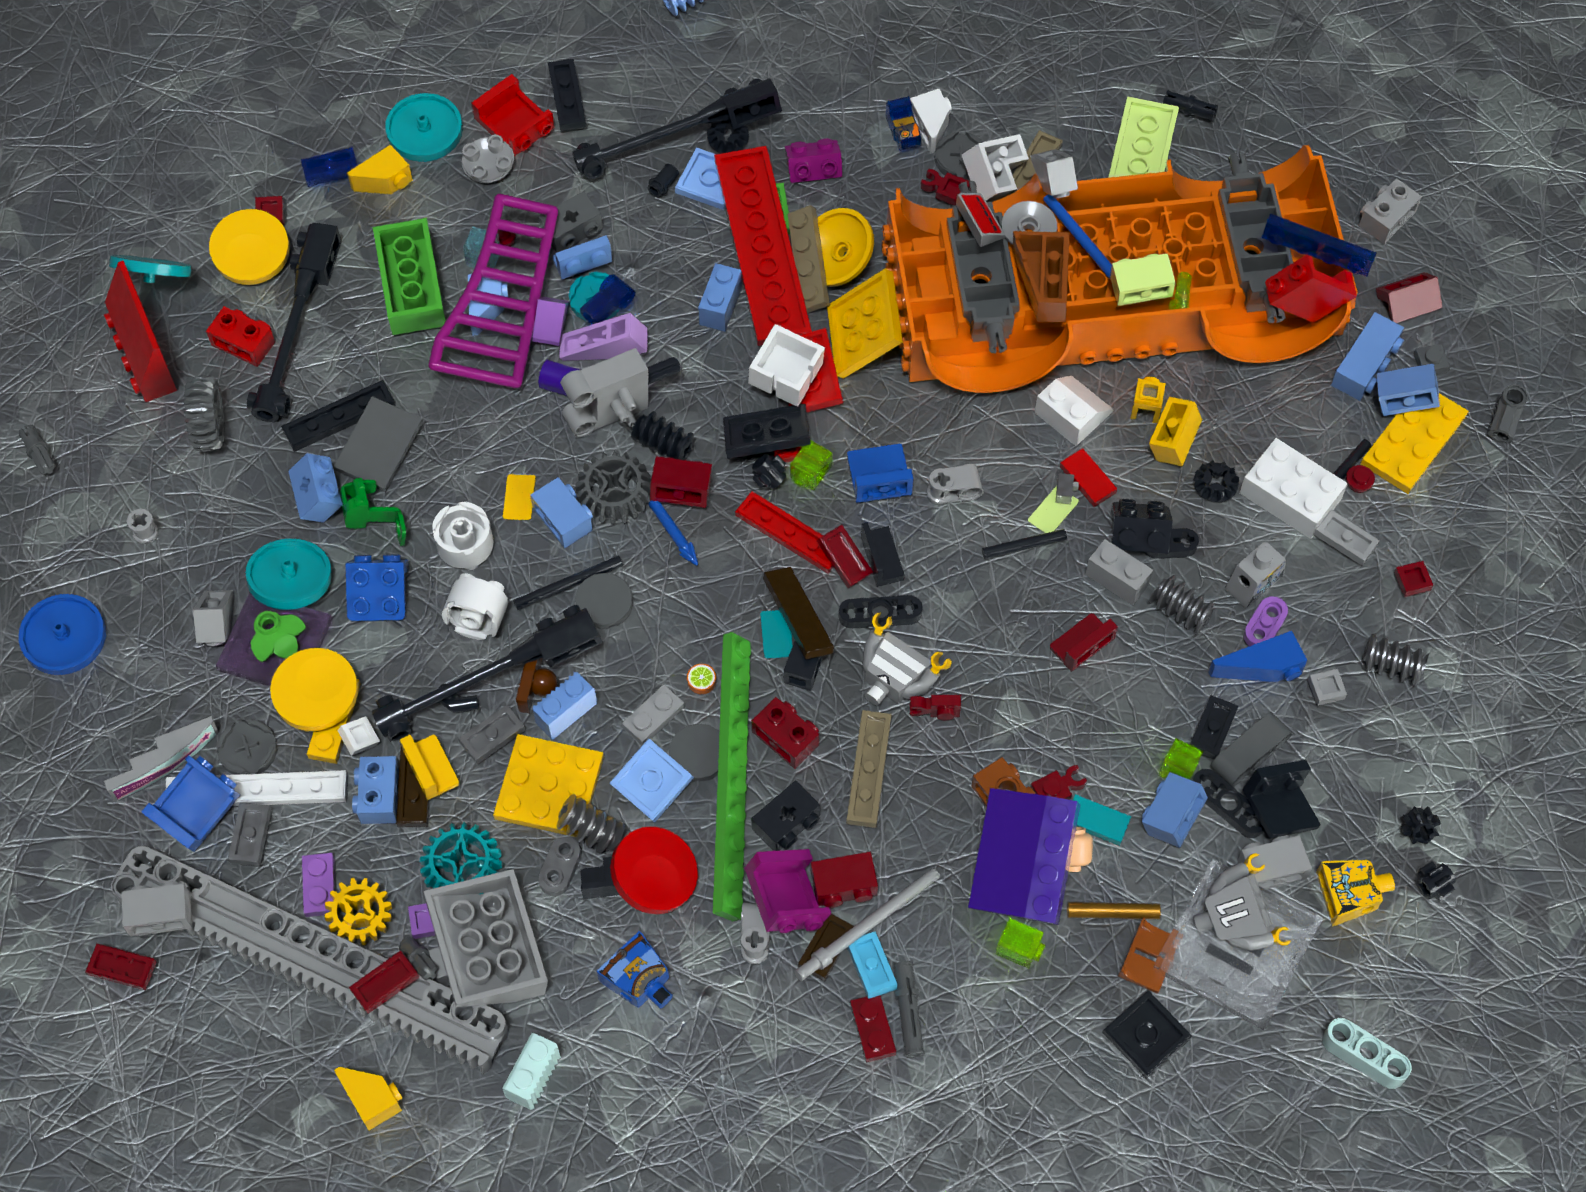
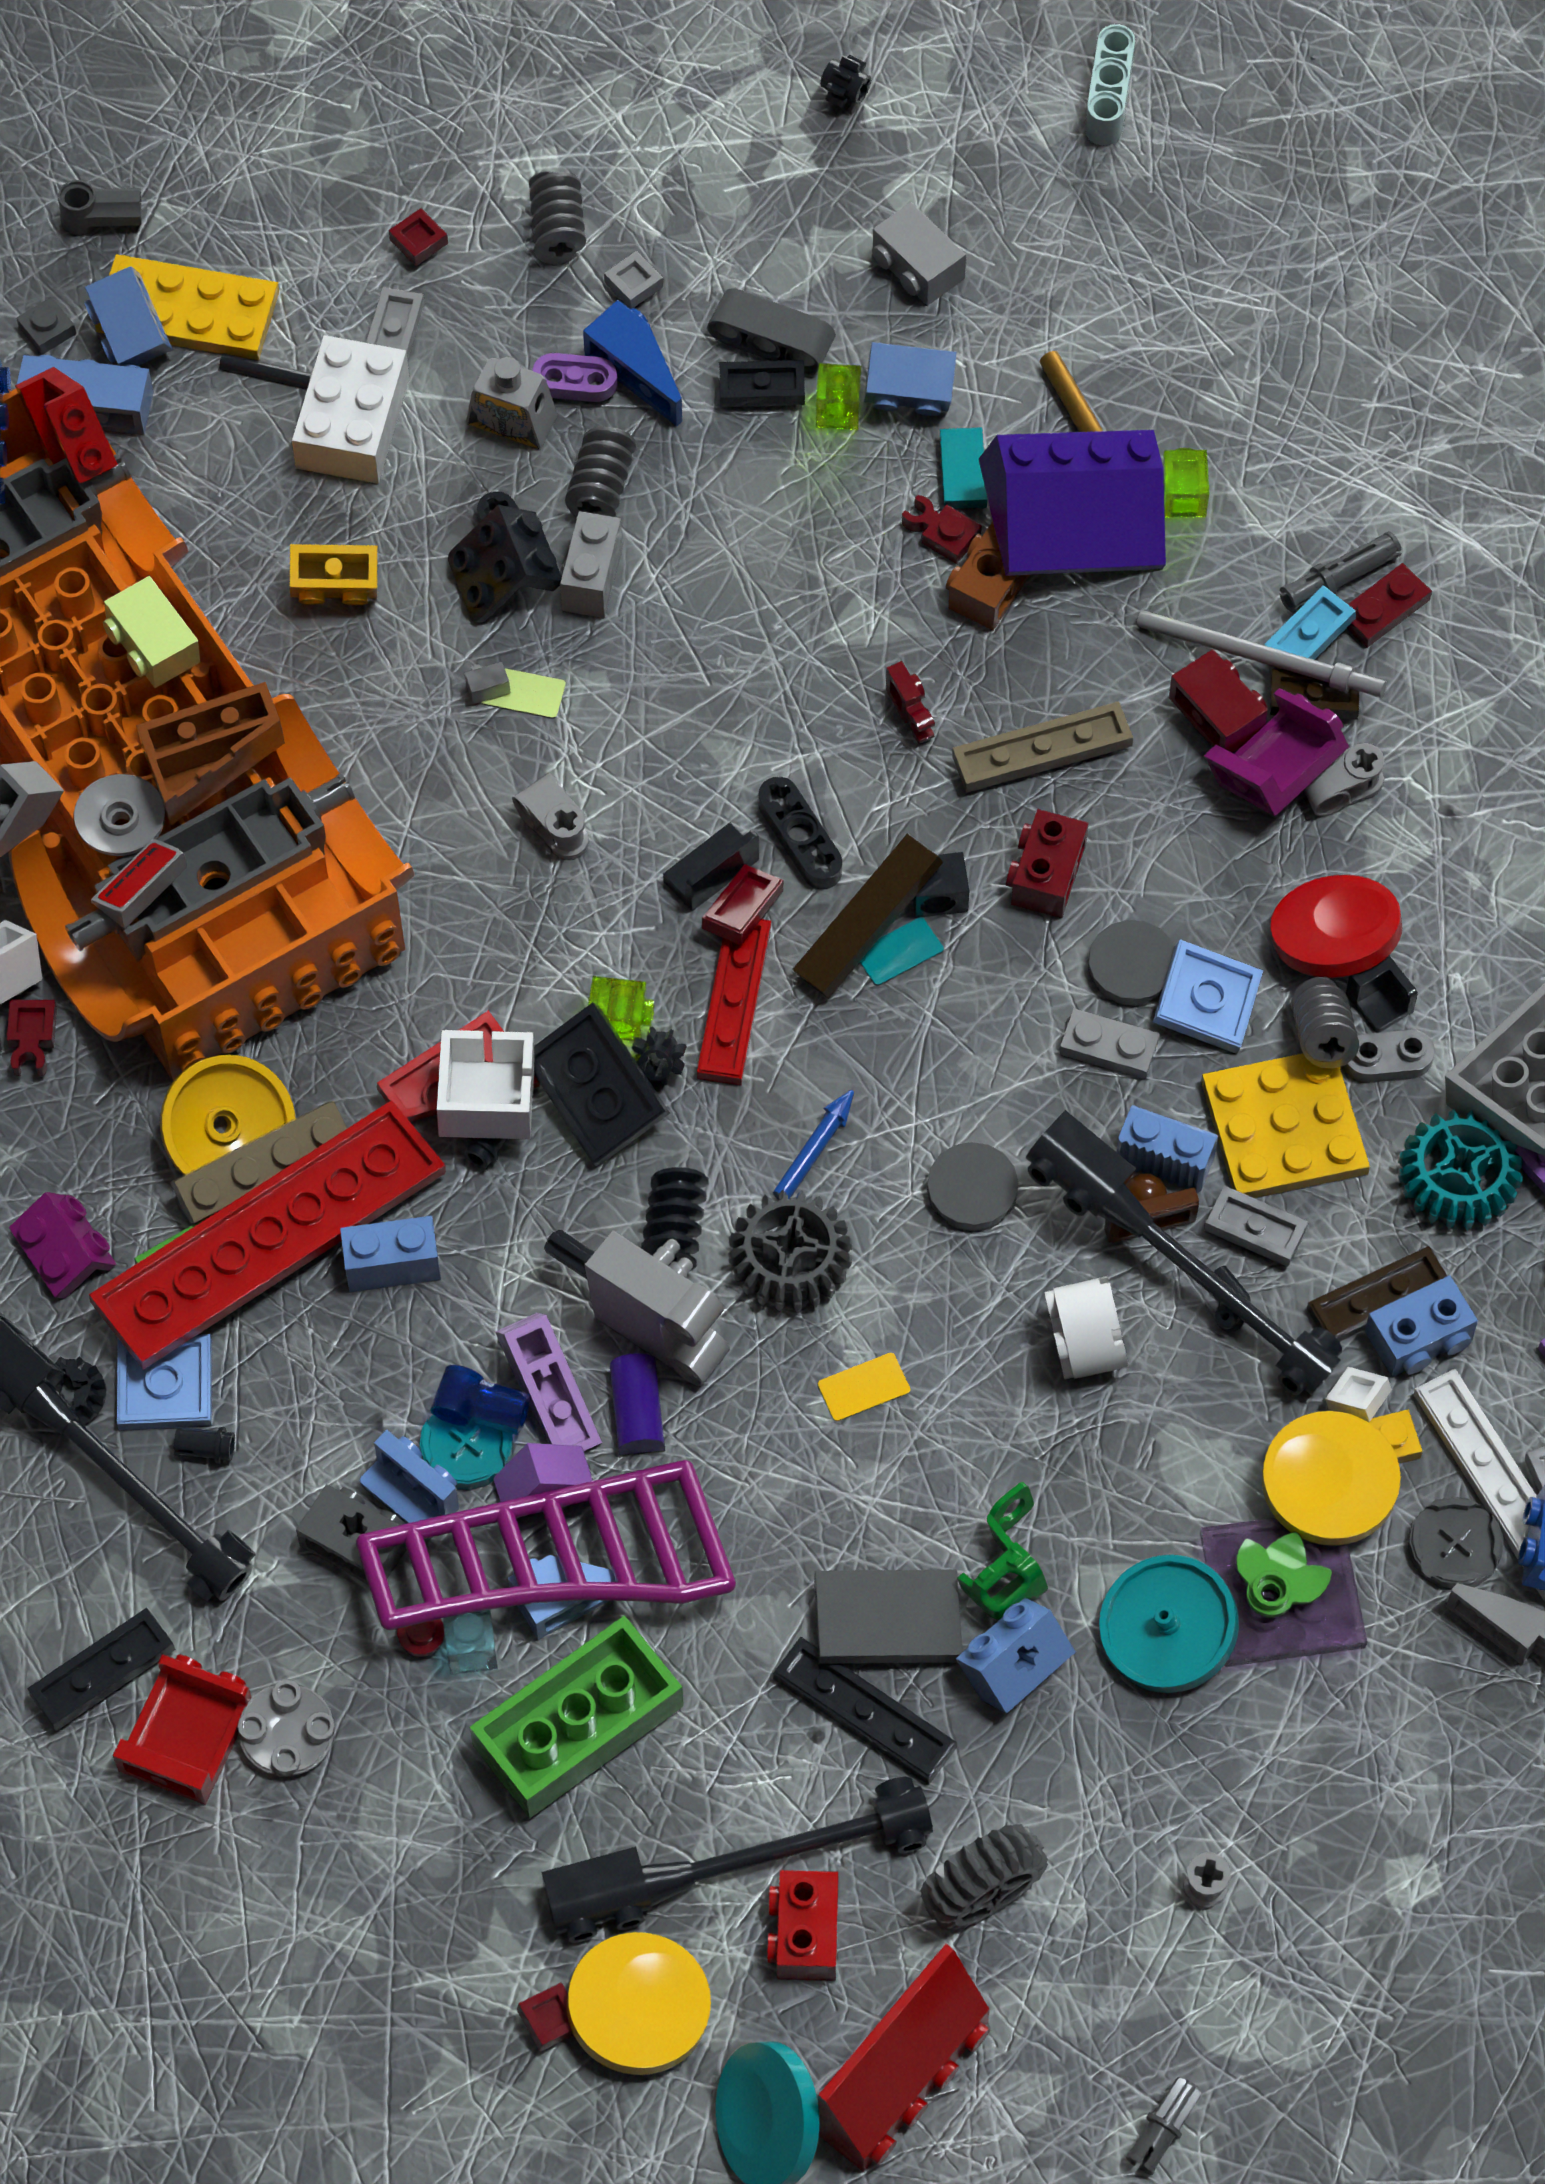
camera: 115 degrees left, 0 degrees up
blue piece [18,594,106,675] -> none
light grey slope [193,590,234,646] -> none
clear blue plate [301,147,358,187] -> none
blue bracket [345,554,409,621] -> none
yellow slope [347,144,413,194] -> none
teal piece [385,93,463,162] -> none
yellow panel [400,735,459,800] -> none
white brick [432,502,494,570] -> none
black bar [513,555,623,610] -> none
medium blue brick [530,477,593,549] -> none
torso [597,931,673,1009] -> none
dark red brick [650,456,712,508] -> none
tile [687,664,716,694] -> none
bright green plate [713,632,751,922] -> none
black brick [751,780,820,851] -> none
yellow plate [827,268,903,379] -> none
blue bracket [847,444,913,503] -> none
light grey torso [862,612,952,706] -> none
black bar [982,529,1067,559] -> none
white slope [1034,376,1113,446] -> none
blue bar [1043,194,1112,279] -> none
dark red panel [1050,613,1118,672] -> none
red tile [1060,448,1117,507] -> none
black tile [1103,990,1192,1079] -> none
dark orange piece [1118,917,1181,994] -> none
yellow window [1130,377,1166,423] -> none
clear tile [1152,858,1324,1031] -> none
clear neon green arm [1169,272,1192,310] -> none
black beam [1192,769,1264,838] -> none
black gear [1194,460,1239,502] -> none
light grey torso [1194,853,1291,951] -> none
black bracket [1242,760,1321,838] -> none
yellow torso [1316,860,1395,926] -> none
dark red plate [1346,465,1375,493] -> none
black gear [1401,806,1441,844] -> none

